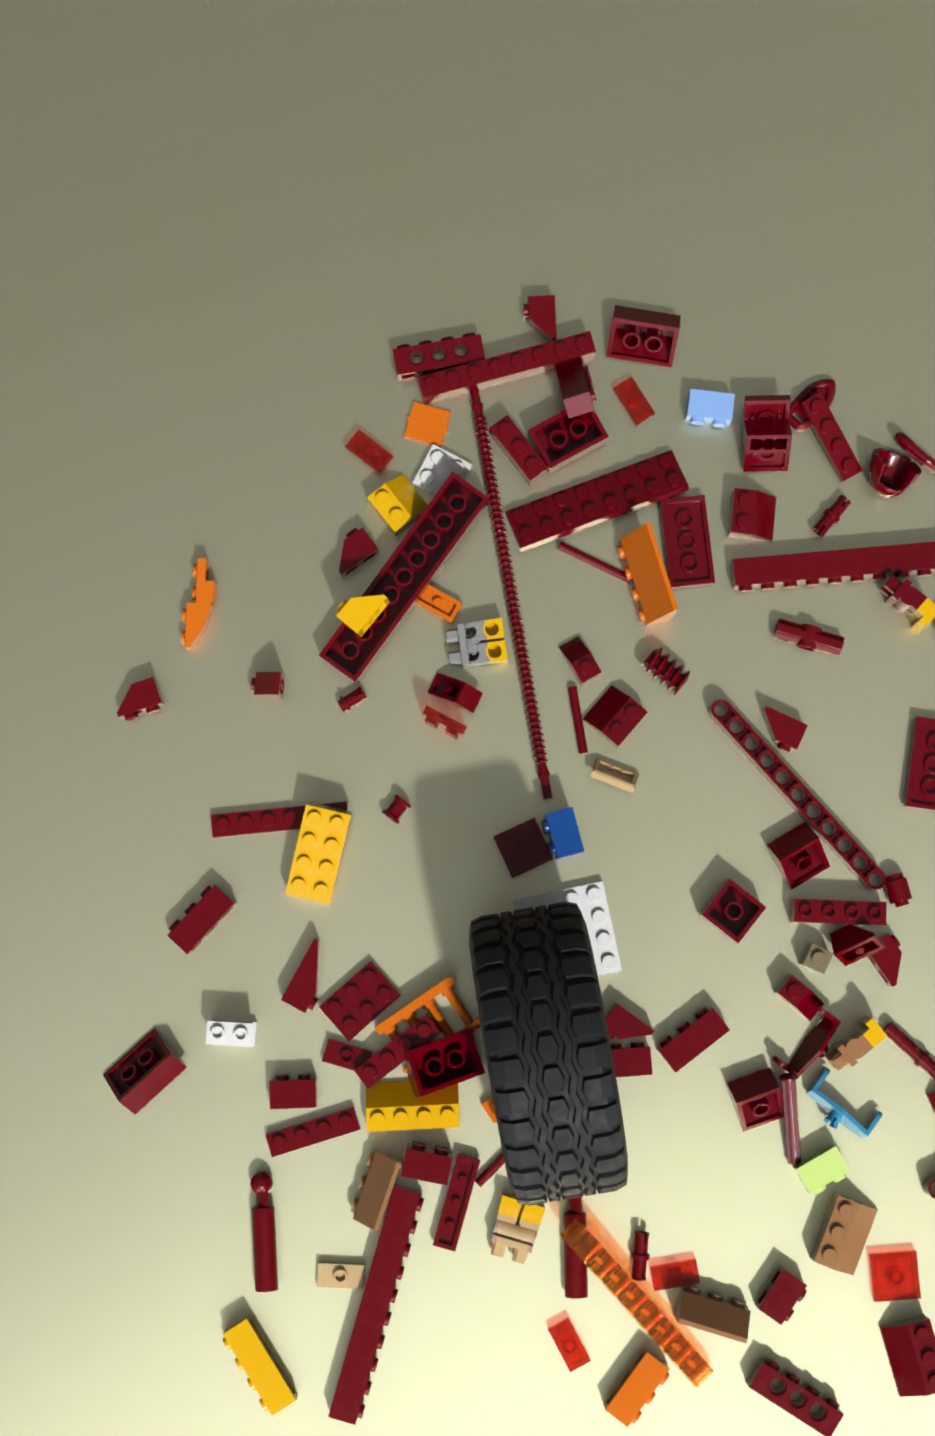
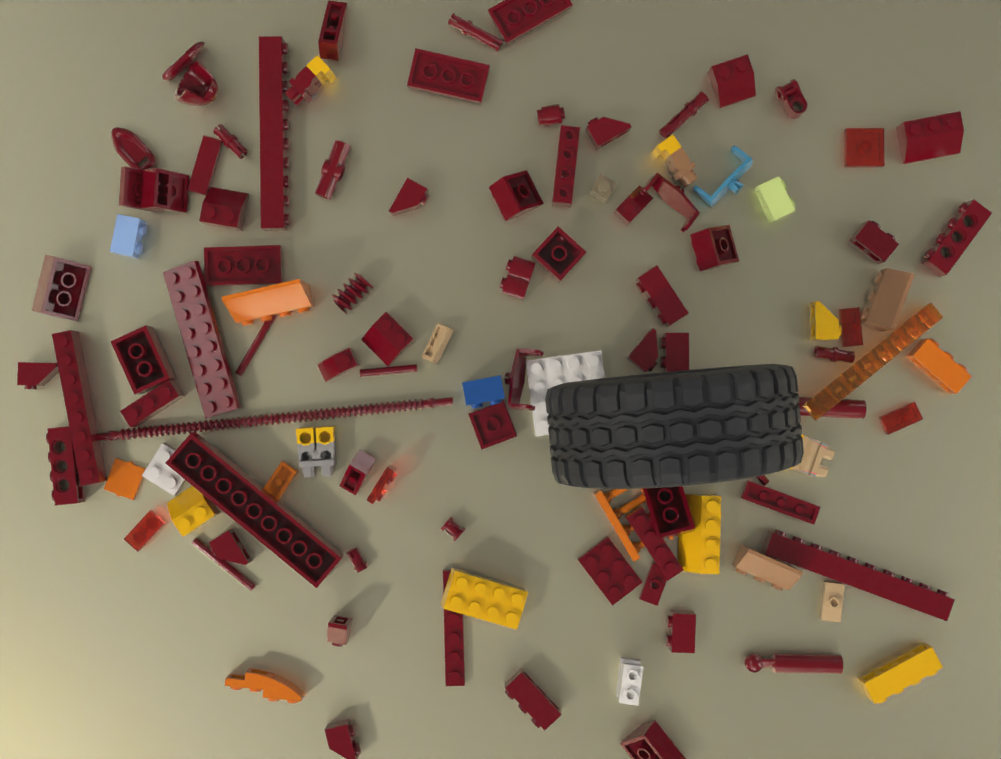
camera: 85 degrees left, 5 degrees up
dark red plate [265,1107,361,1157] -> none
dark red slope [281,938,320,1013] -> none
yellow slope [336,594,390,637] -> none
dark red brick [401,1141,453,1185] -> none
dark red brick [555,358,597,418] -> none
clear red plate [612,376,655,426] -> none
dark red beam [708,699,887,890] -> none
dark red axle [779,1073,801,1165] -> none
dark red plate [799,392,863,482] -> none
medium nougat slope [810,1192,878,1275] -> none
dark red slope [830,924,886,966] -> none
none -> dark red tile [187,135,223,196]
none -> dark red bar [192,537,256,591]
none -> dark red brick [499,256,536,301]
none -> dark red piece [504,348,544,411]
none -> yellow slope [810,301,842,341]

